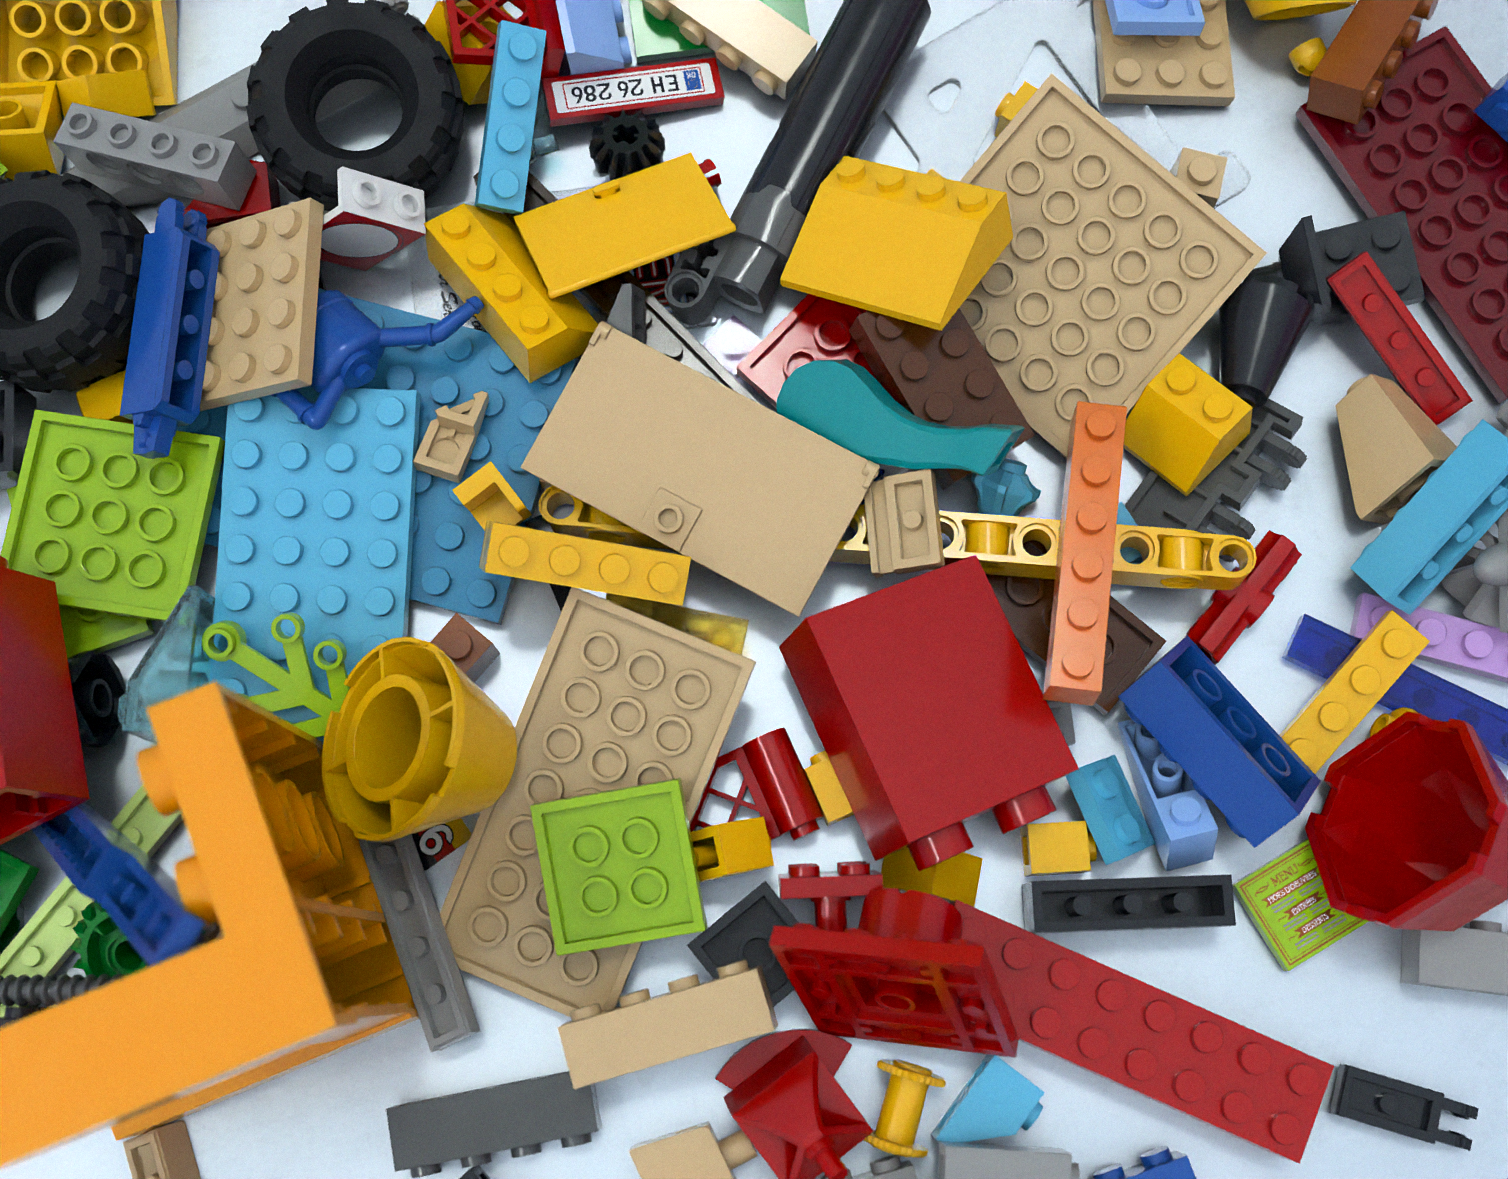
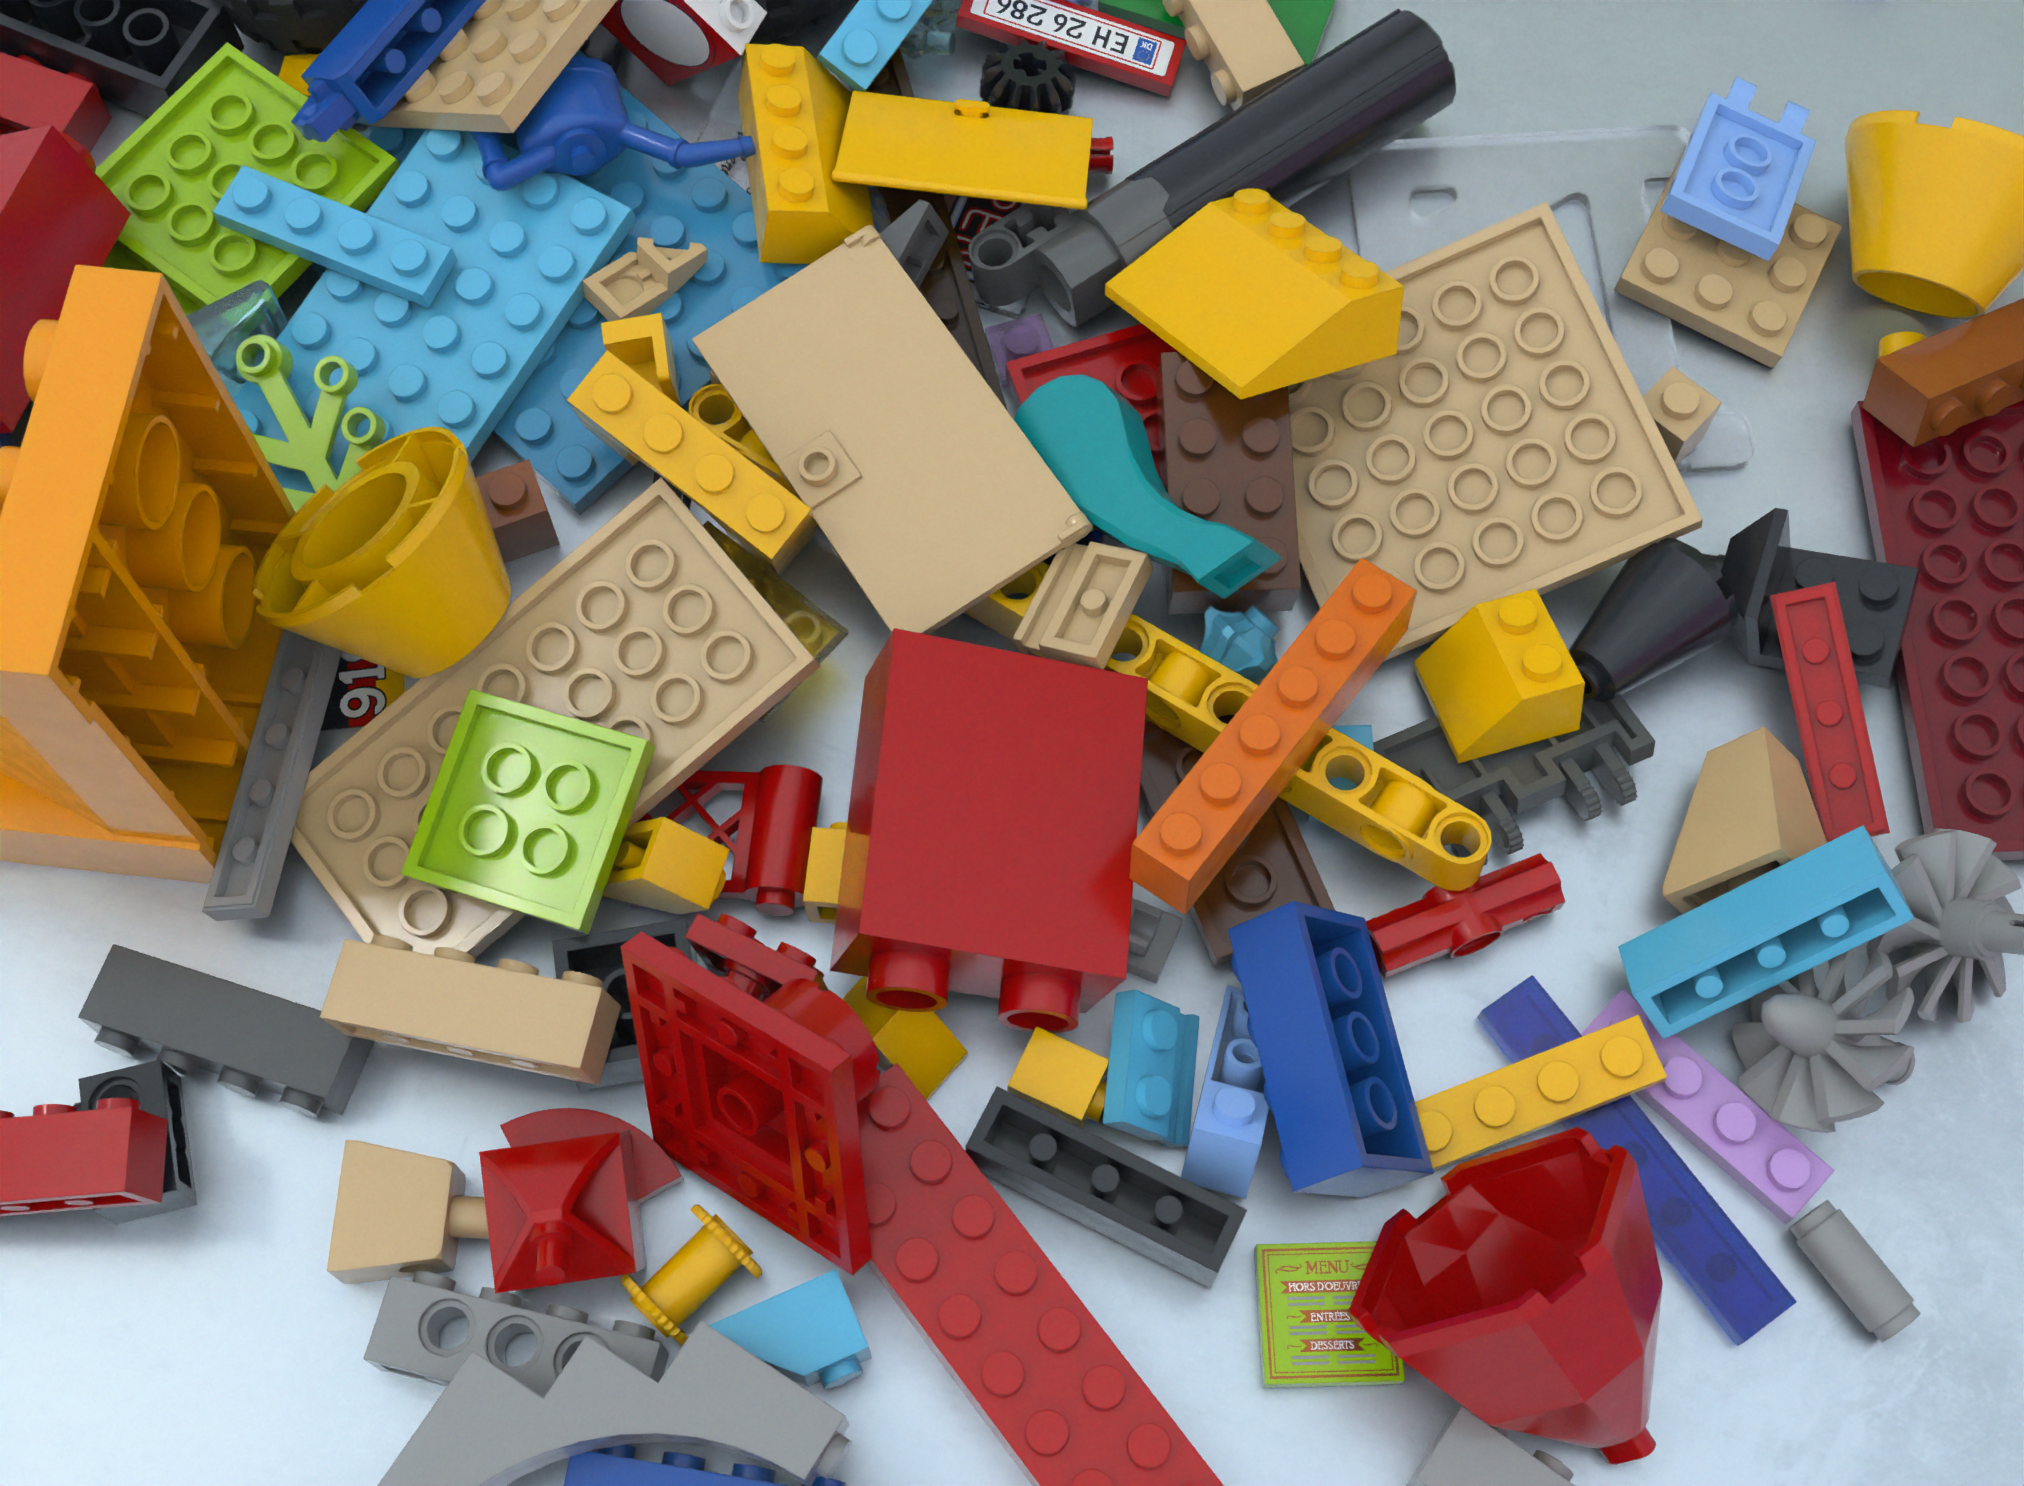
camera: 30 degrees right, 10 degrees down
none -> medium azure plate [213,165,457,308]

